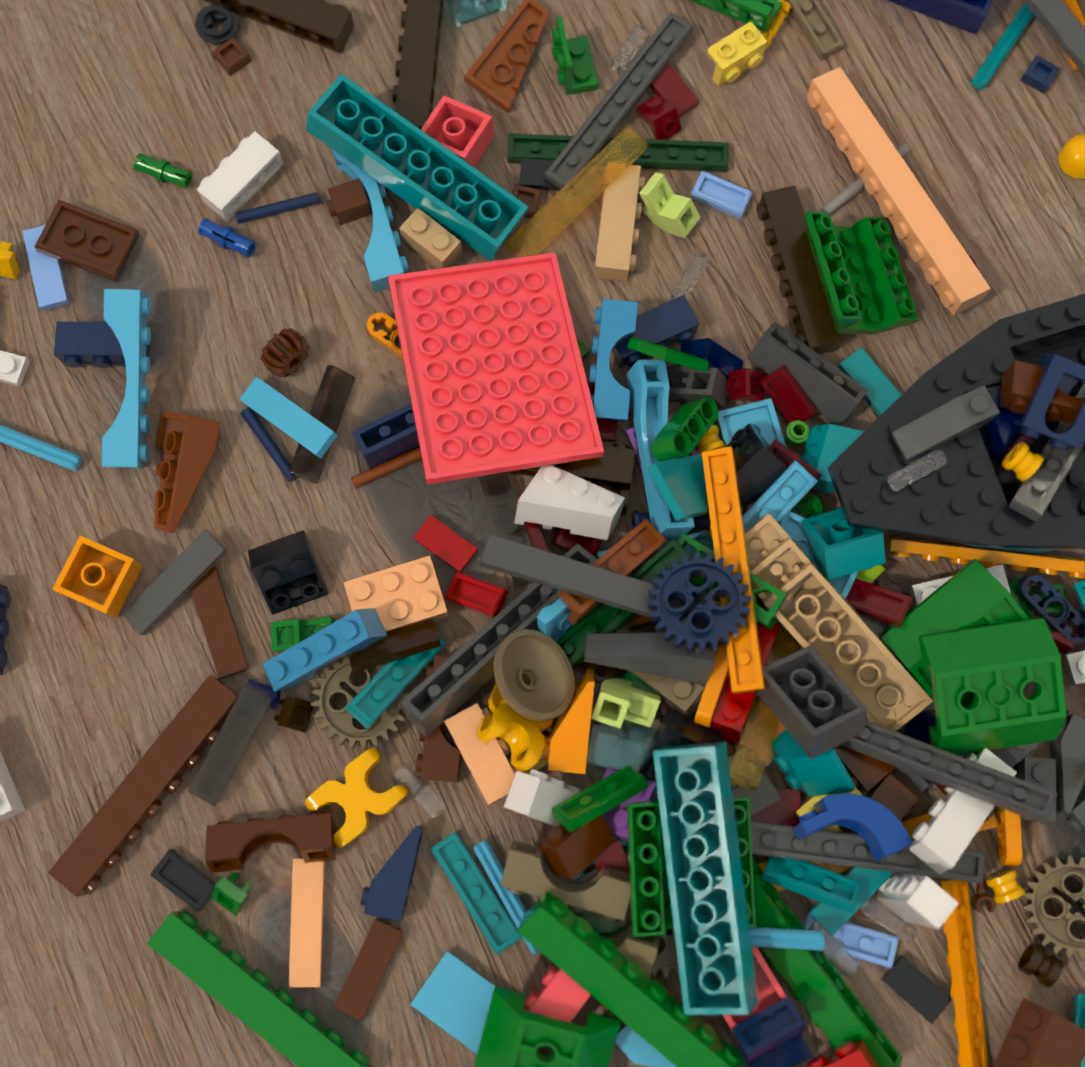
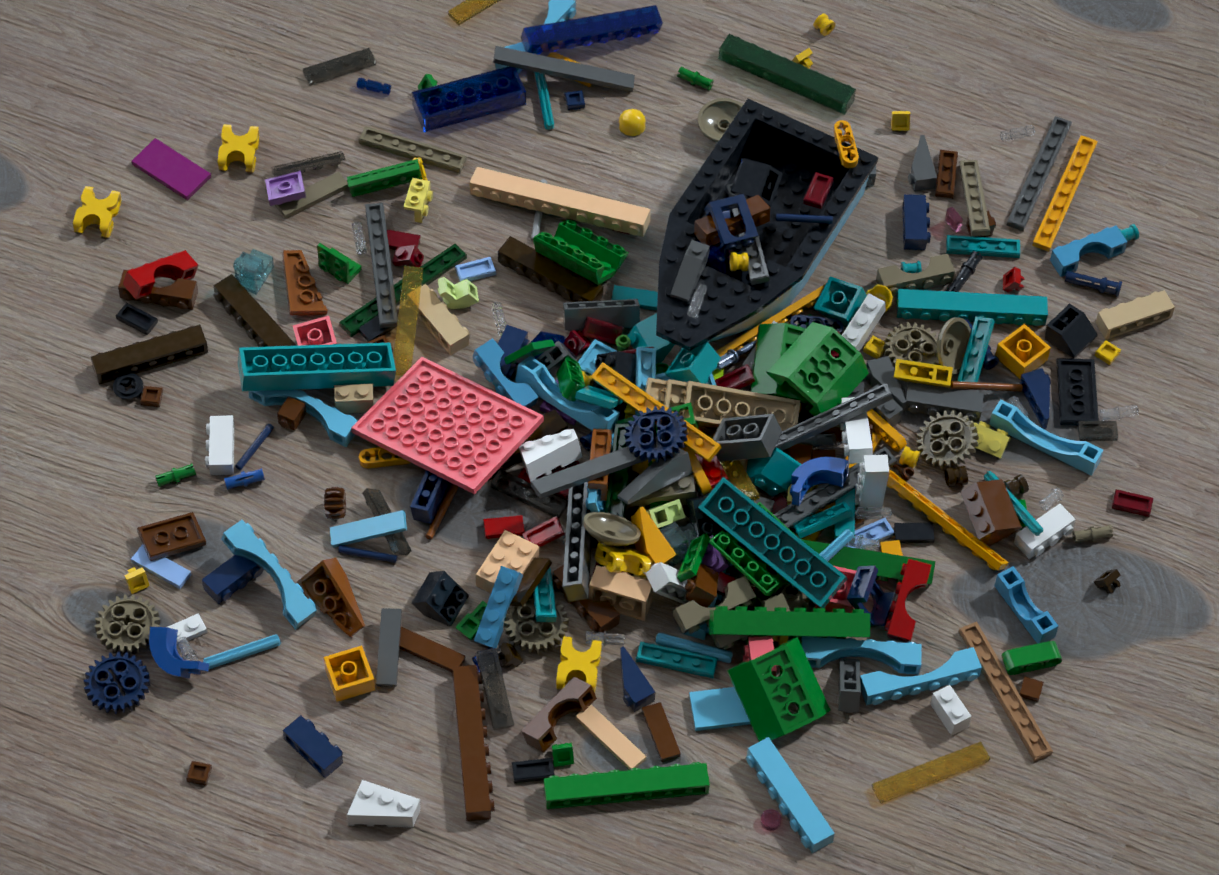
camera: 45 degrees left, 20 degrees down
none -> sand blue piece [716,340,757,370]
none -> light orange tile [880,540,903,556]

